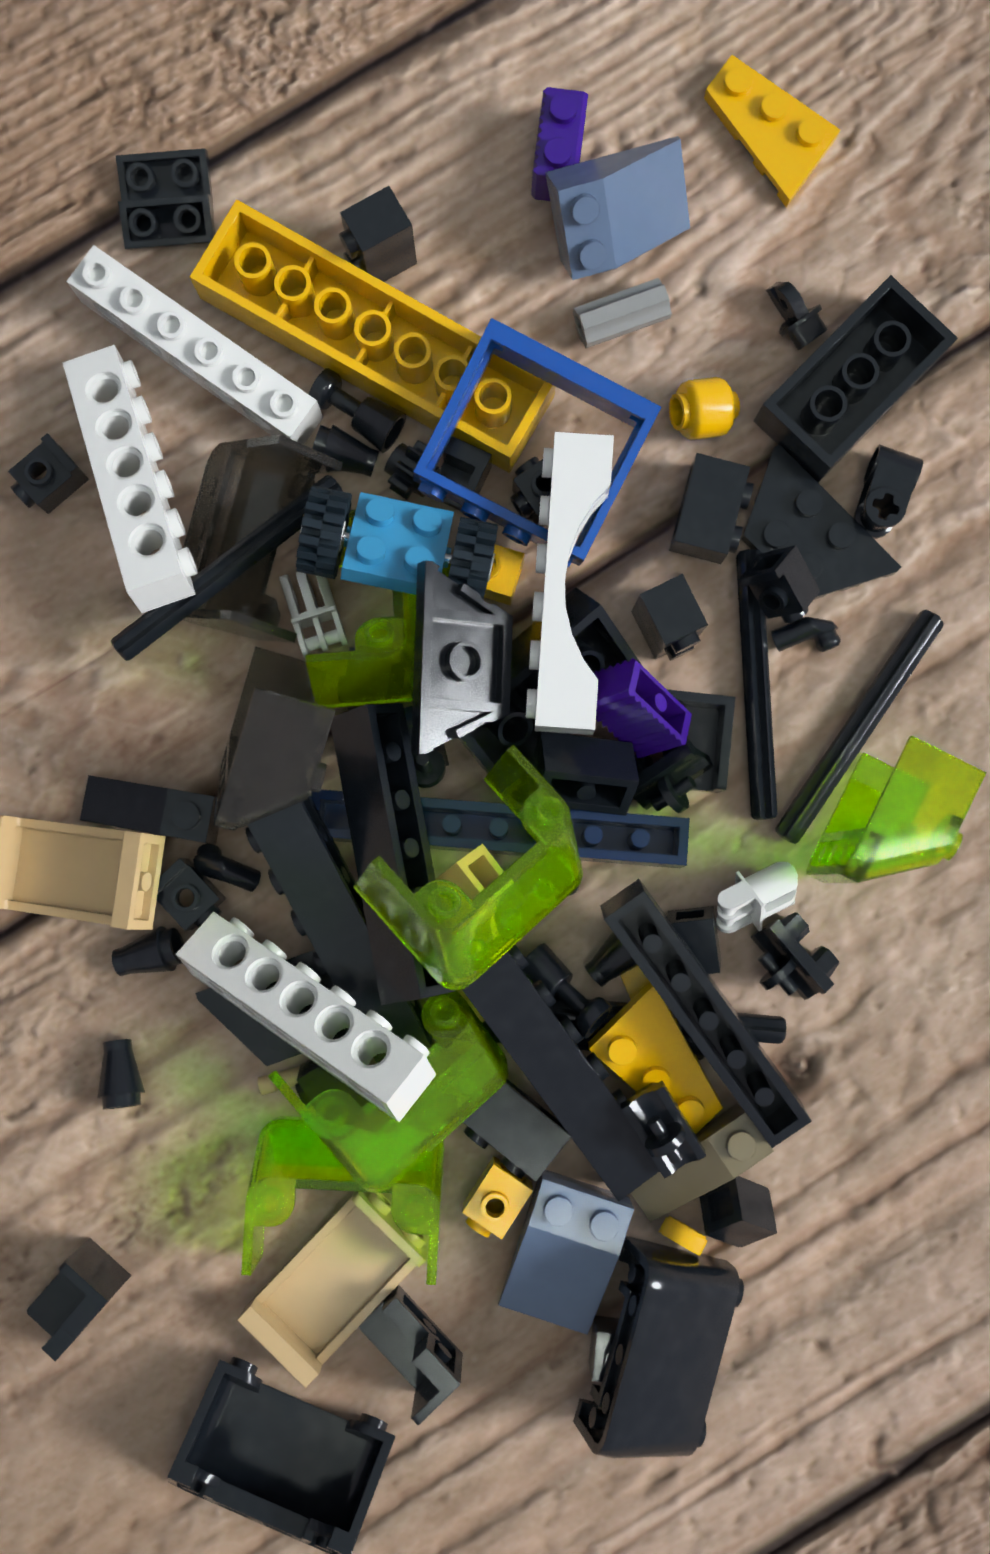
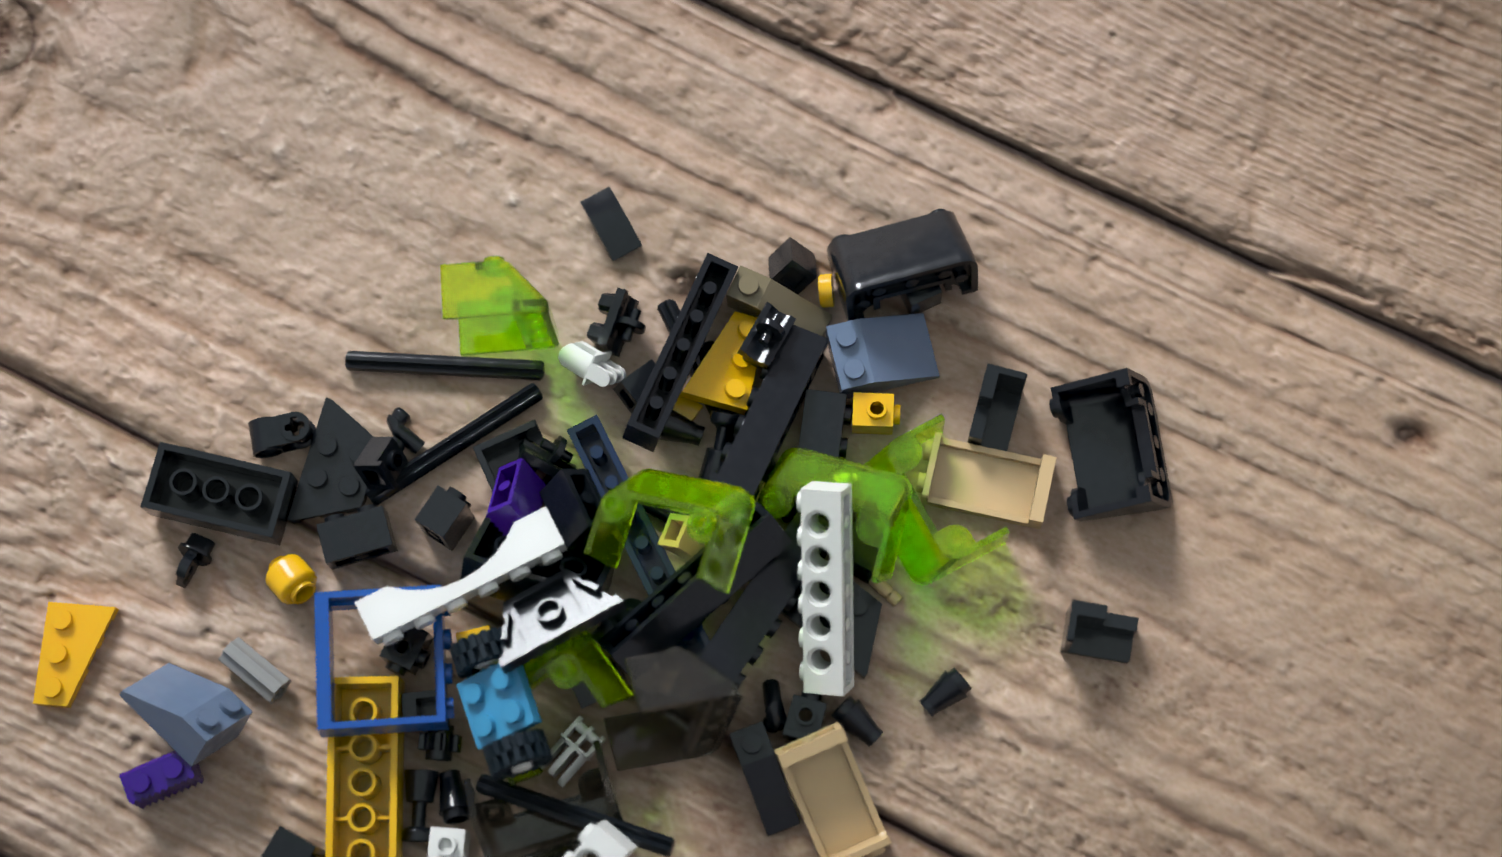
camera: 115 degrees left, 10 degrees down
none -> black slope [580,187,642,261]

